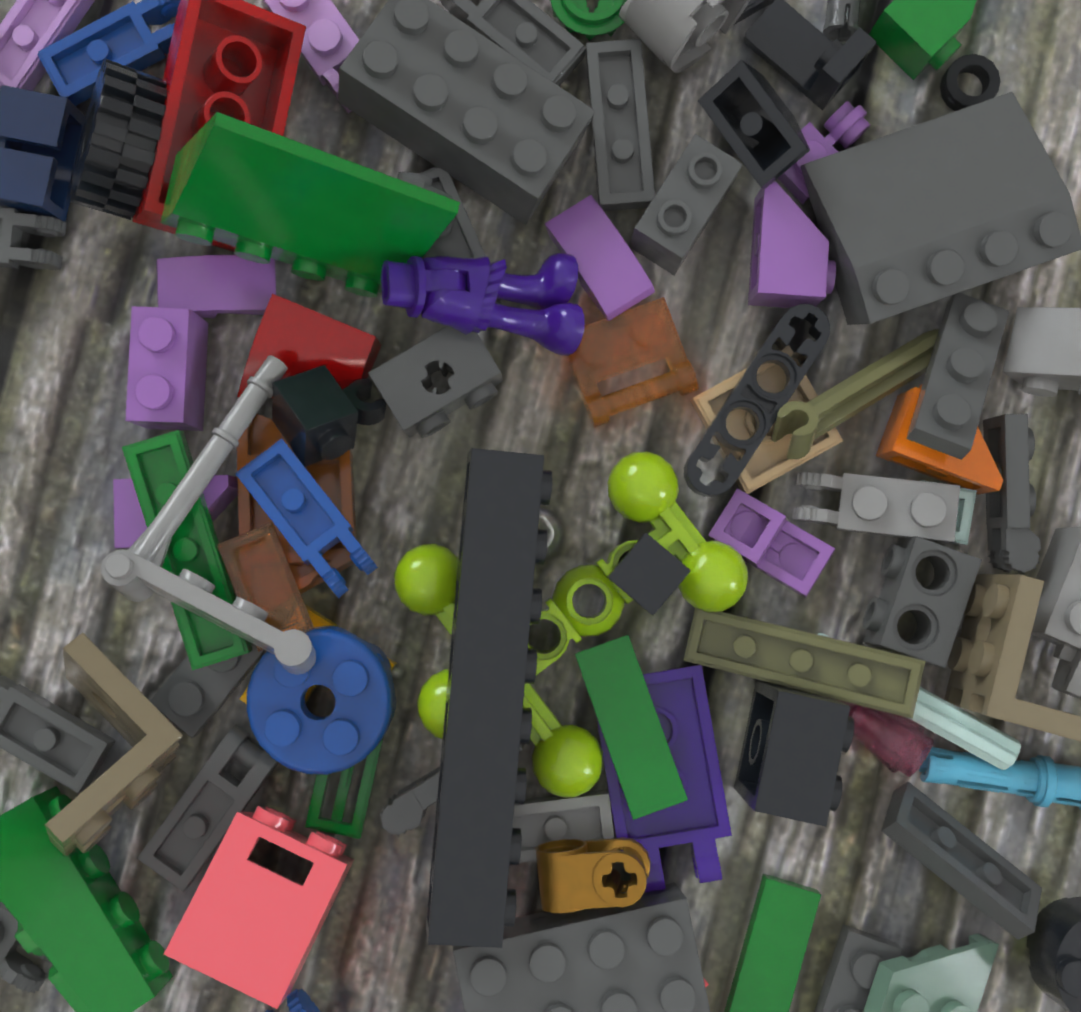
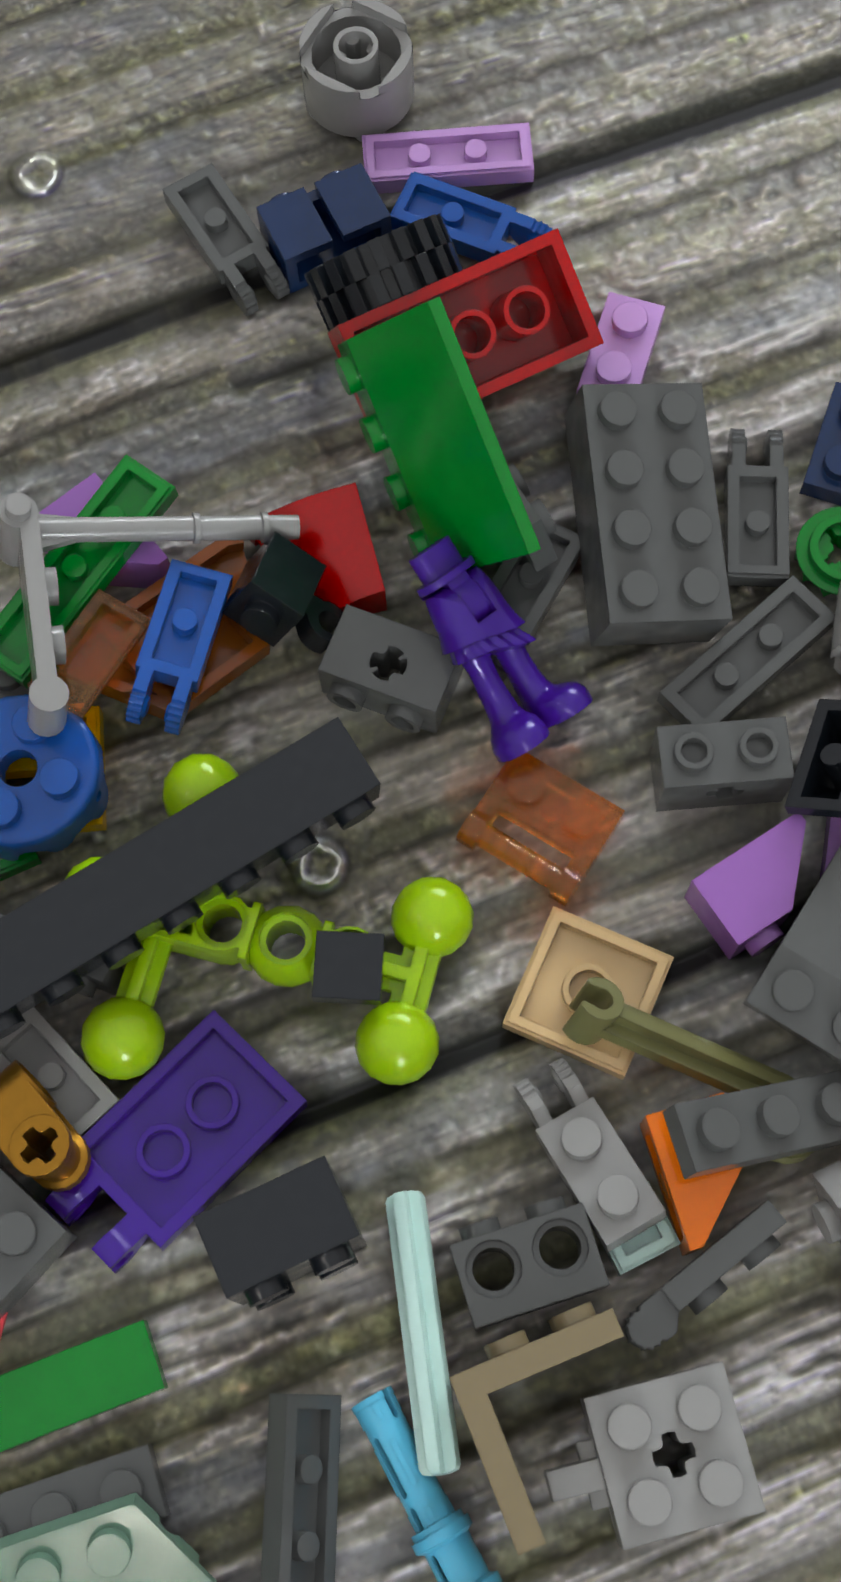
camera: 60 degrees right, 15 degrees down
medium lavender brick [125,306,209,431] -> none
medium lavender slope [156,255,276,318] -> none
medium lavender slope [545,195,655,321] -> none
green tile [574,635,688,820] -> none
olive tile [683,608,926,719] -> none
black beam [684,304,830,497] -> none
medium lavender slope [708,488,835,598] -> none
clear pink cone [849,704,934,777] -> none

